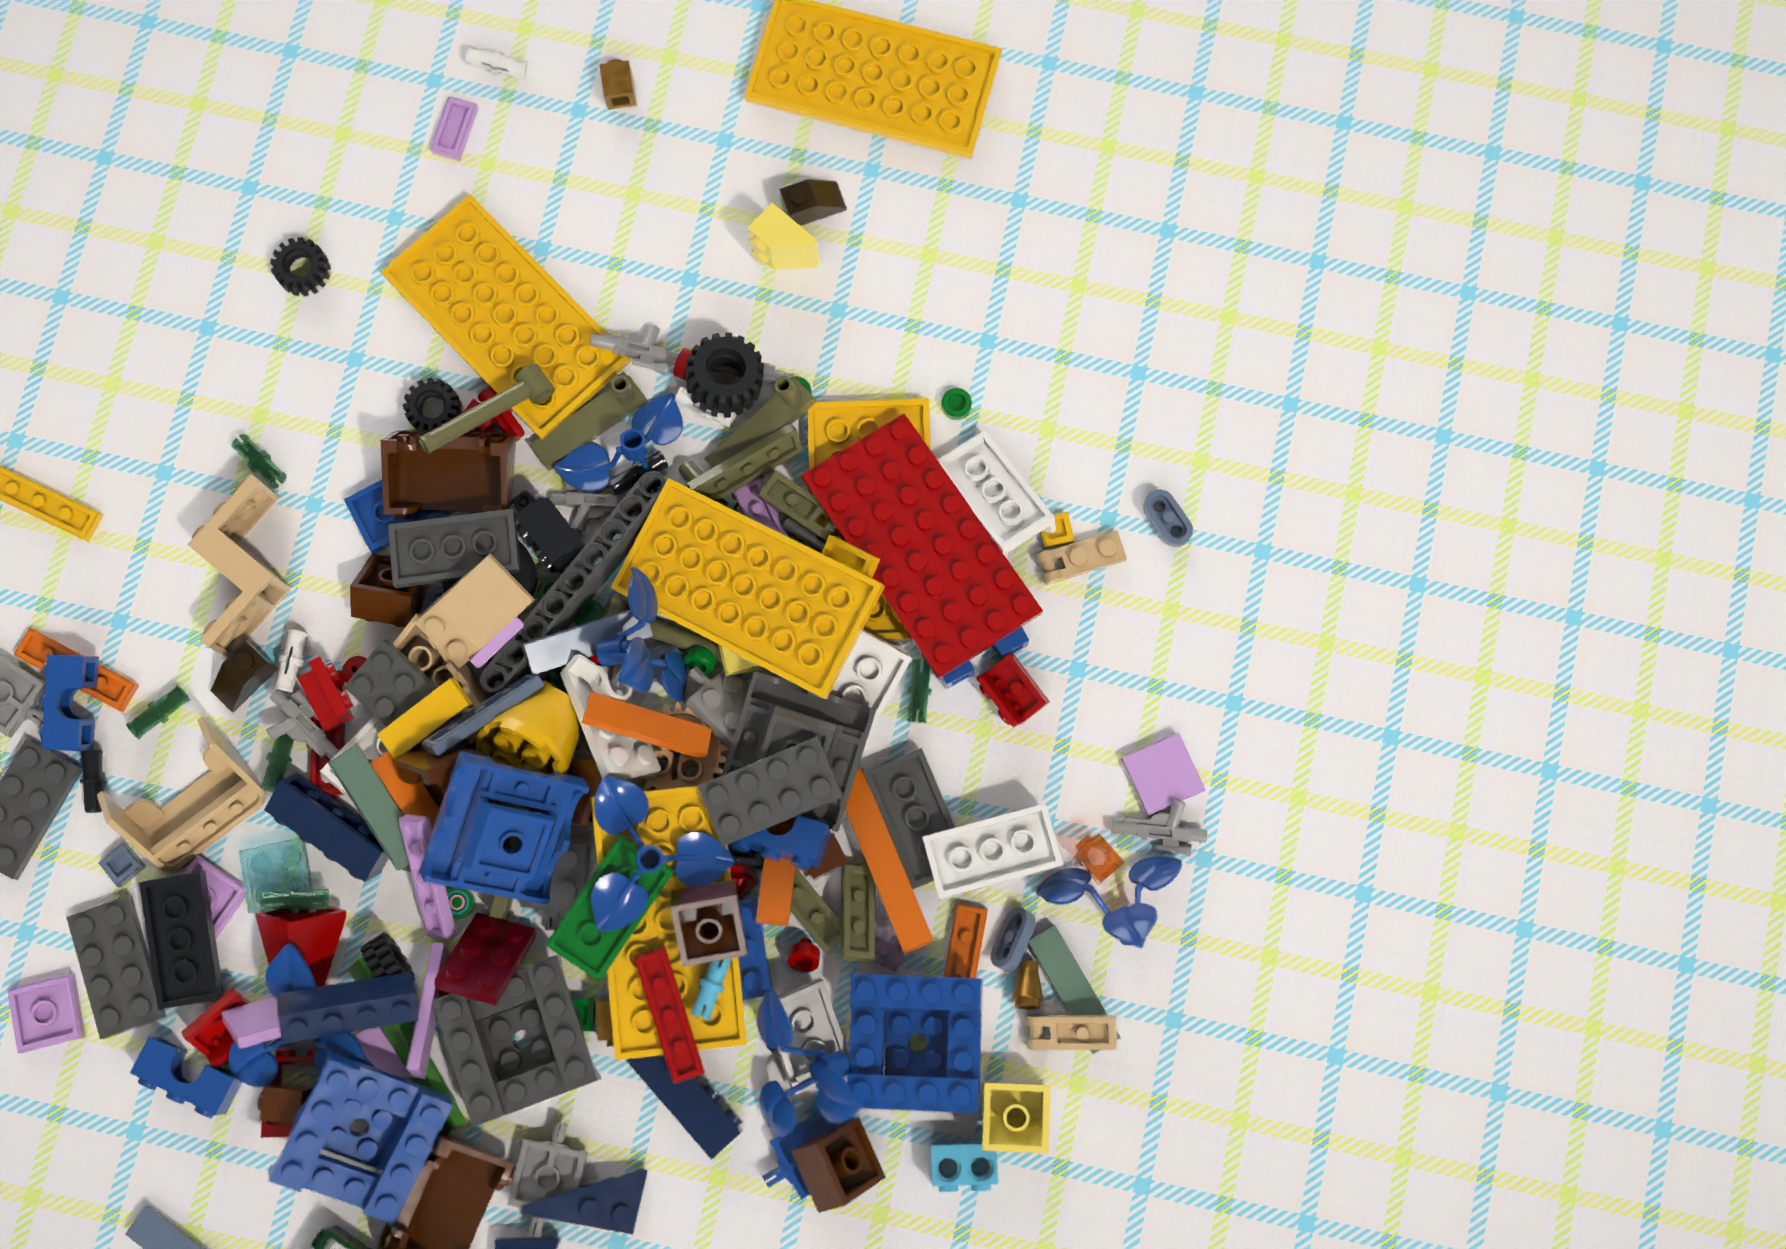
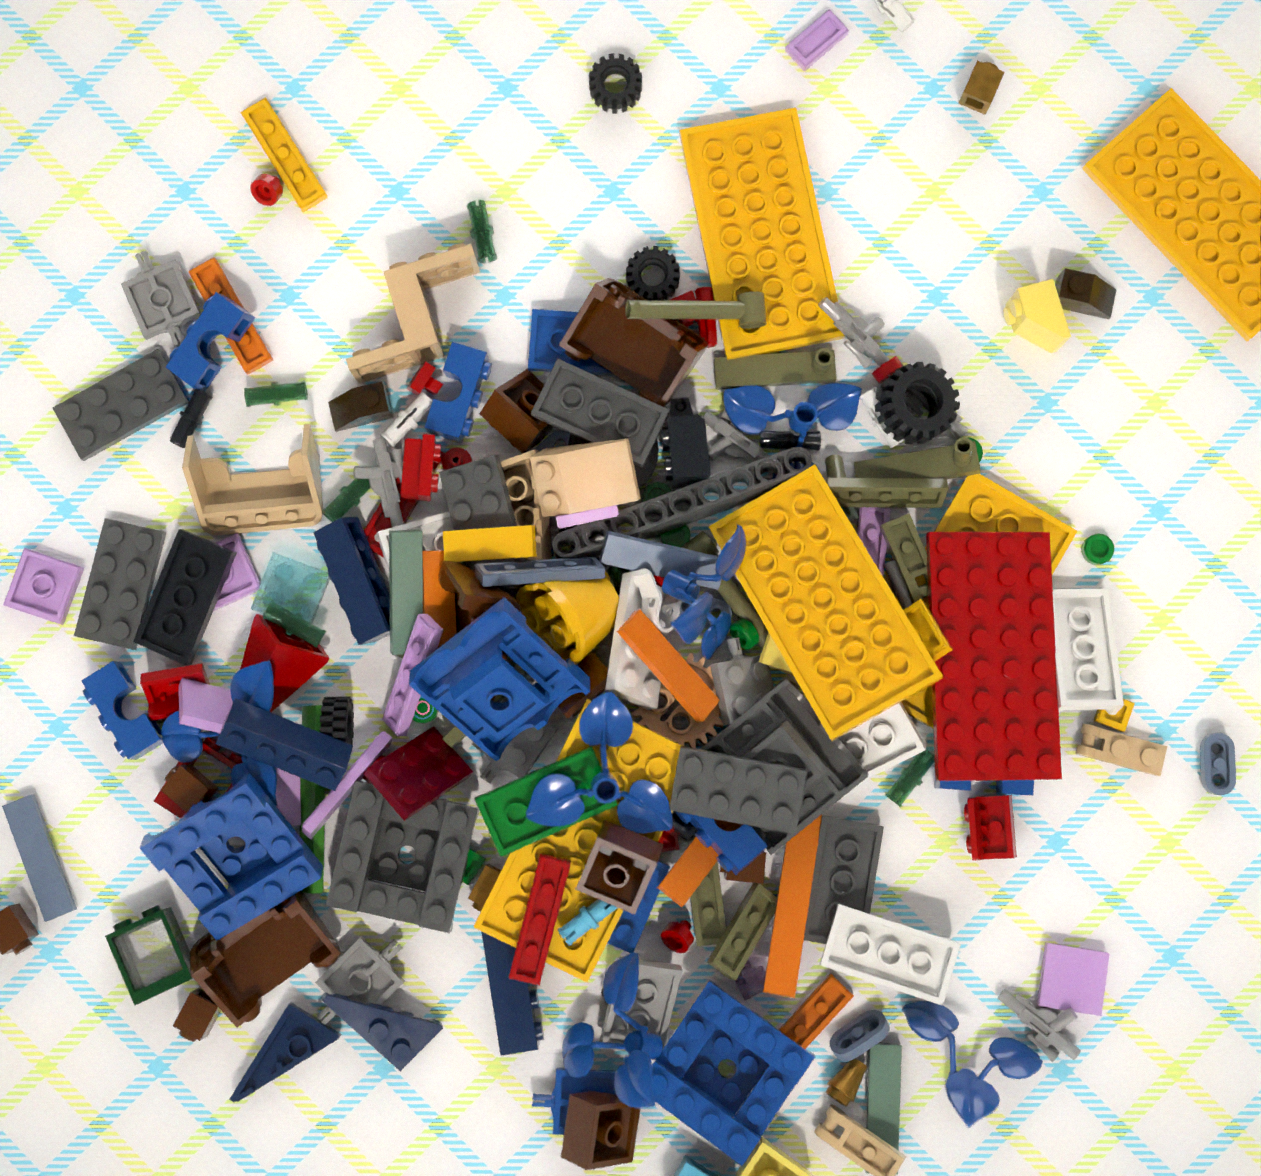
camera: 35 degrees right, 5 degrees up
sand blue tile [98,842,146,887] -> none
clear orange brick [1073,833,1125,885] -> none
none -> red tile [250,174,283,206]
none -> red tile [406,361,443,396]
none -> blue arch [424,342,492,443]

